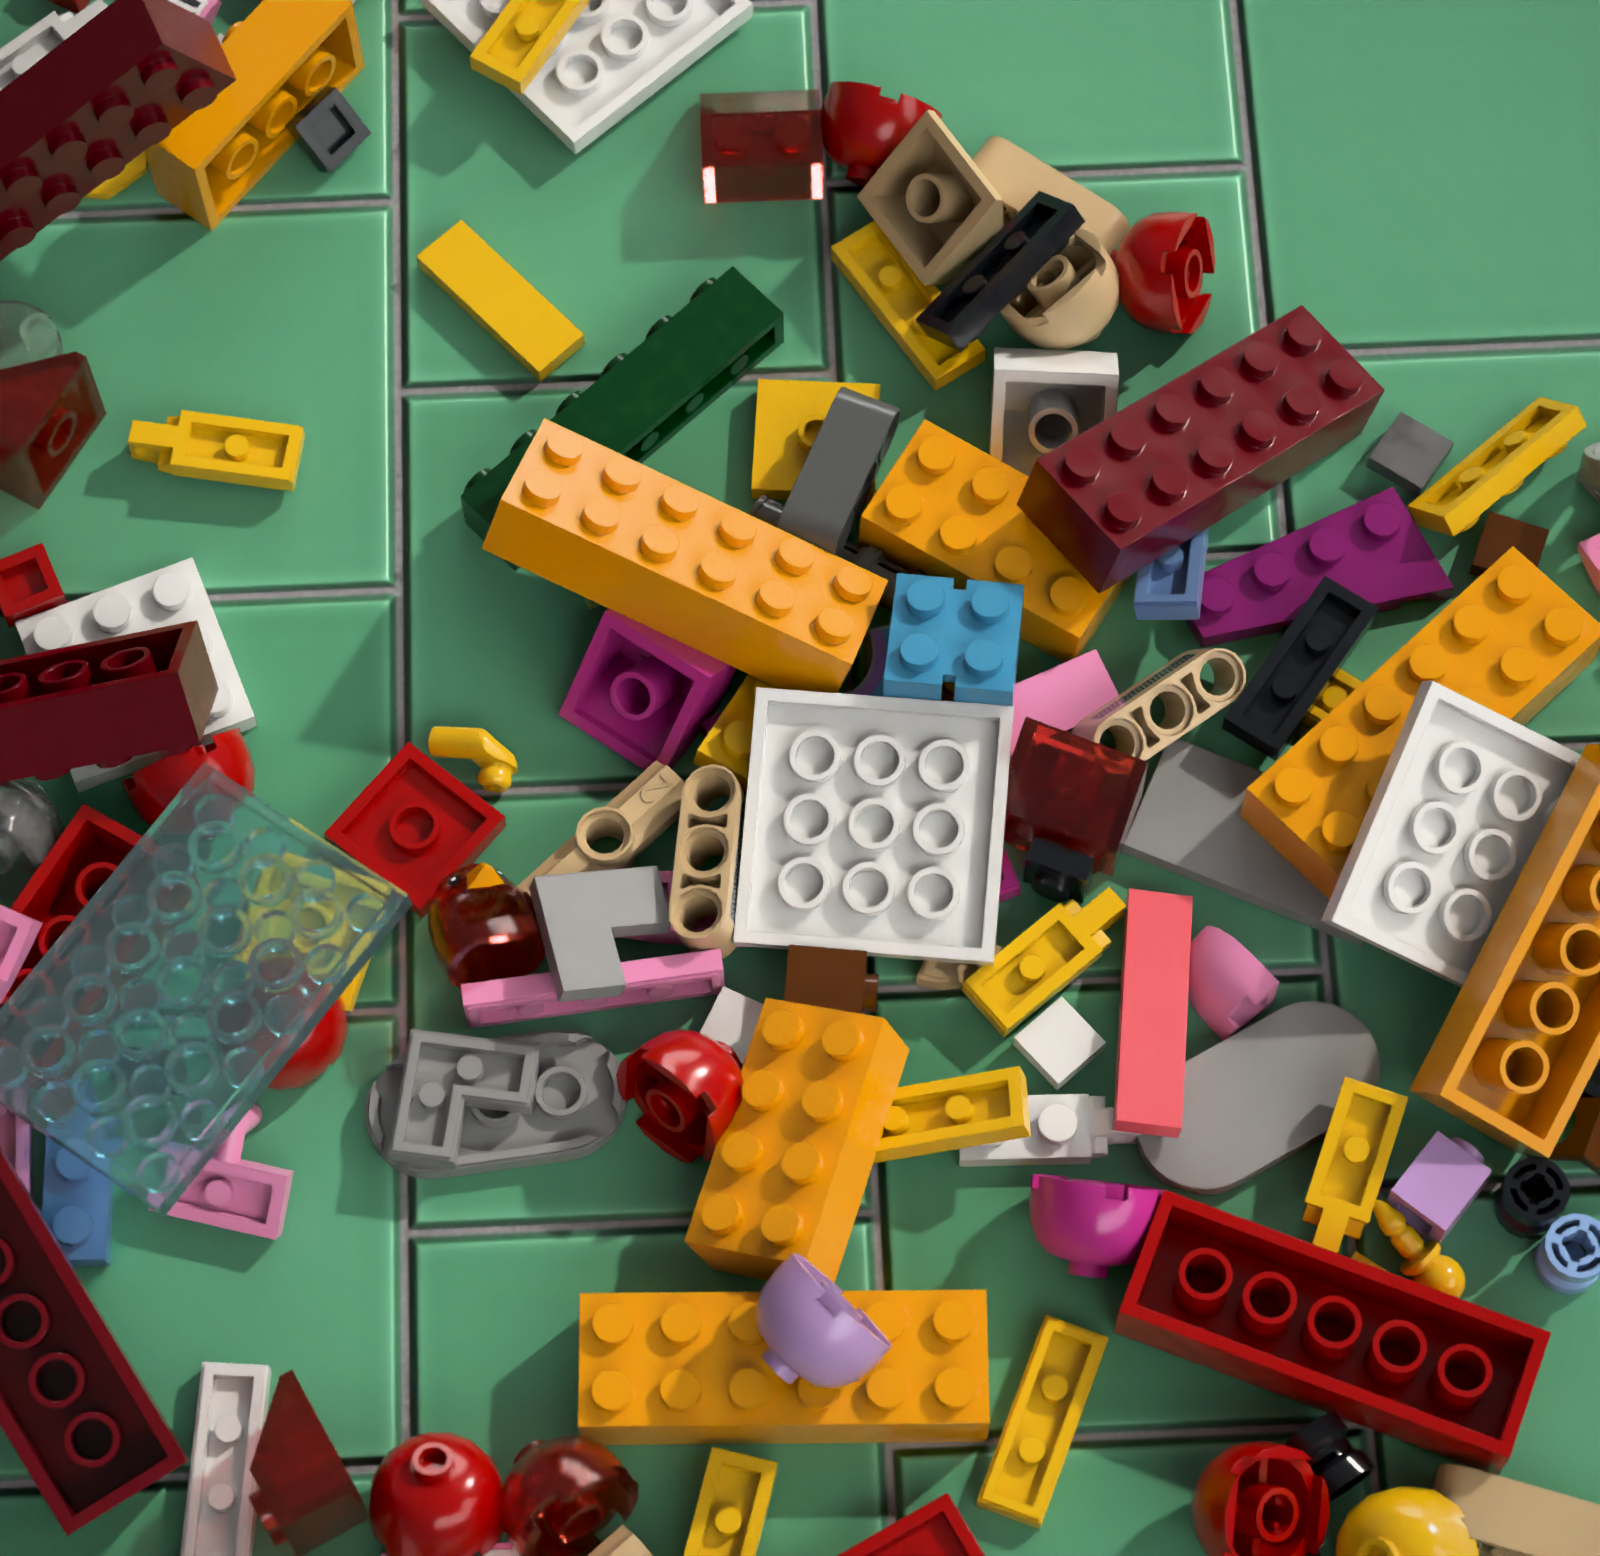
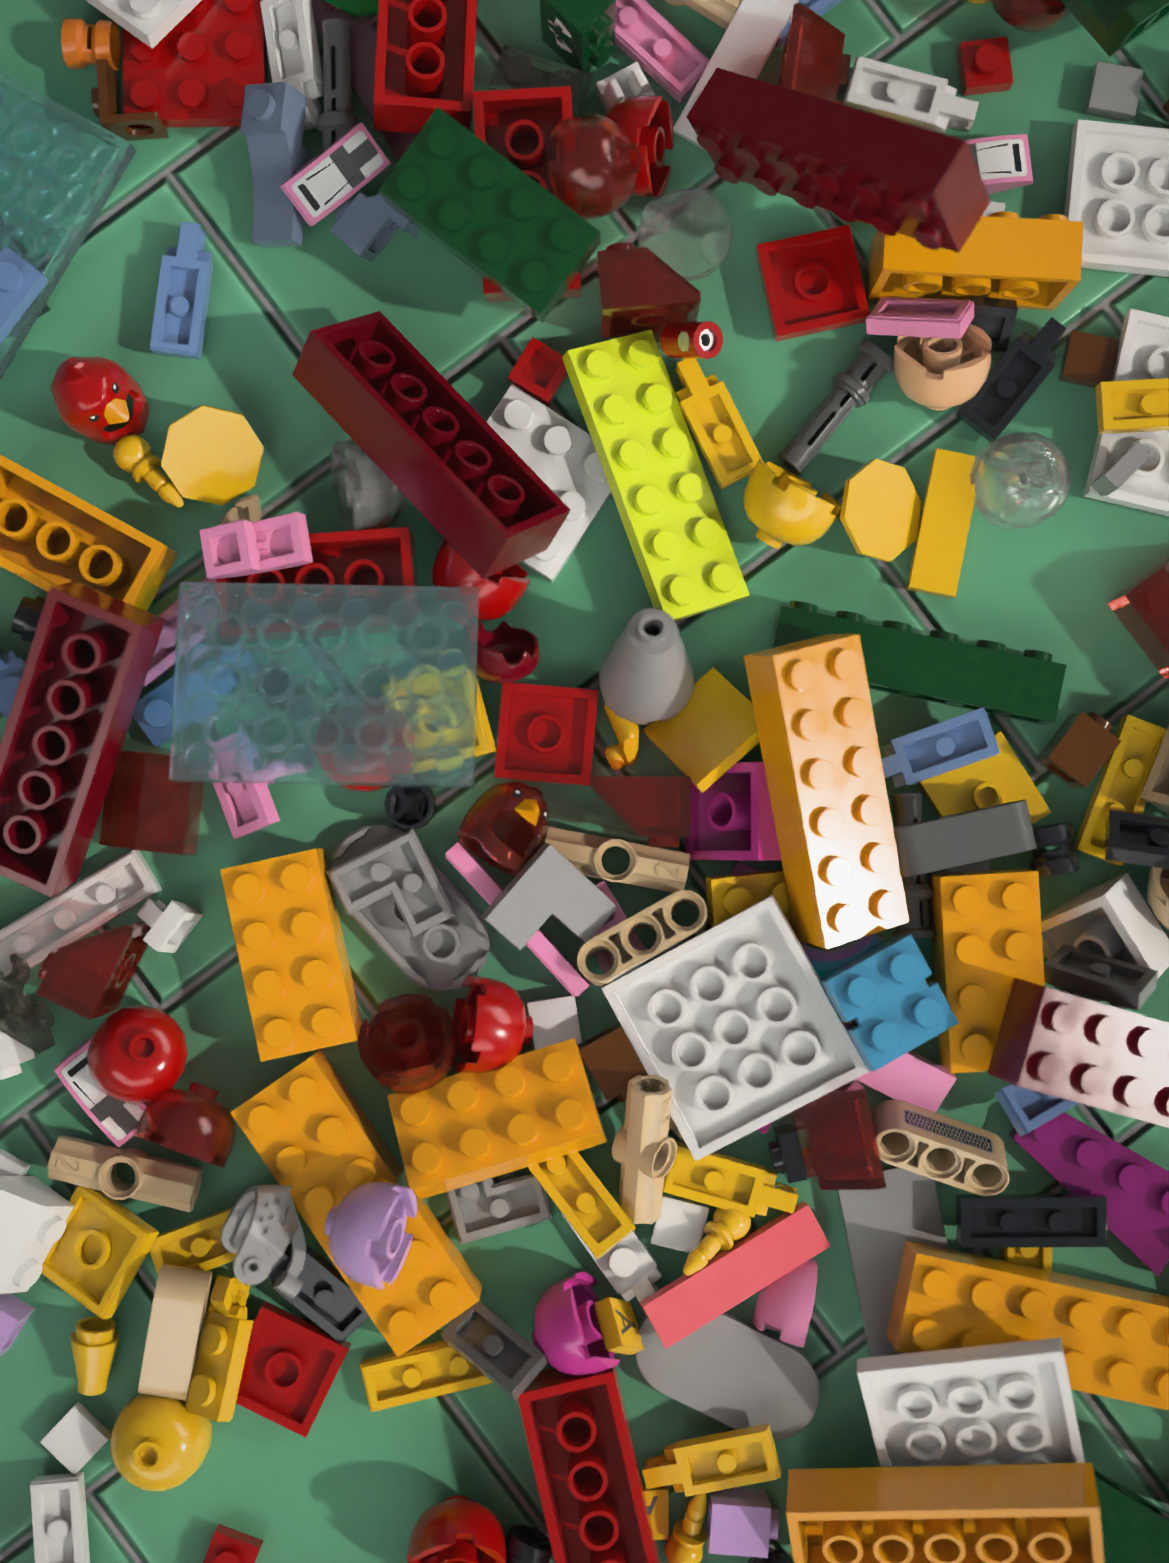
camera: 55 degrees right, 20 degrees up
none -> clear red slope [99,751,206,855]
none -> white tile [137,898,203,953]
none -> light orange brick [220,848,364,1062]
none -> light grey helmet [220,1185,306,1299]
none -> black hinge [268,1242,369,1343]
none -> clear red cylinder [357,994,458,1094]
none -> black wheel [384,781,437,829]
none -> dark grey plate [441,1301,548,1401]
none -> light grey tile [445,1171,553,1244]
none -> dark red hair [465,620,540,684]
none -> neon yellow plate [562,329,750,621]
none -> clear red slope [590,776,690,847]
none -> yellow tile [594,1297,645,1355]
none -> light grey cone [599,609,694,725]
none -> tan piece [612,1075,677,1225]
none -> yellow tile [642,667,759,793]
none -> red piece [654,321,723,359]
none -> yellow bar [683,1208,751,1276]
none -> yellow cylinder [743,459,842,549]
none -> red plate [755,224,870,342]
none -> dark grey pin [777,341,894,475]
none -> yellow piece [840,459,922,562]
none -> bright pink tile [866,297,974,339]
none -> medium blue hinge [881,707,1001,788]
none -> light nougat cylinder [894,323,992,410]
none -> black hinge [955,317,1067,444]
none -> clear cylinder [970,432,1071,530]
none -> black wheel [1029,822,1081,877]
none -> reddish brown brick [1036,711,1121,789]
none -> dark grey plate [1044,944,1158,1011]
none -> reddish brown tile [1058,330,1119,388]
none -> light grey tile [1090,441,1151,497]

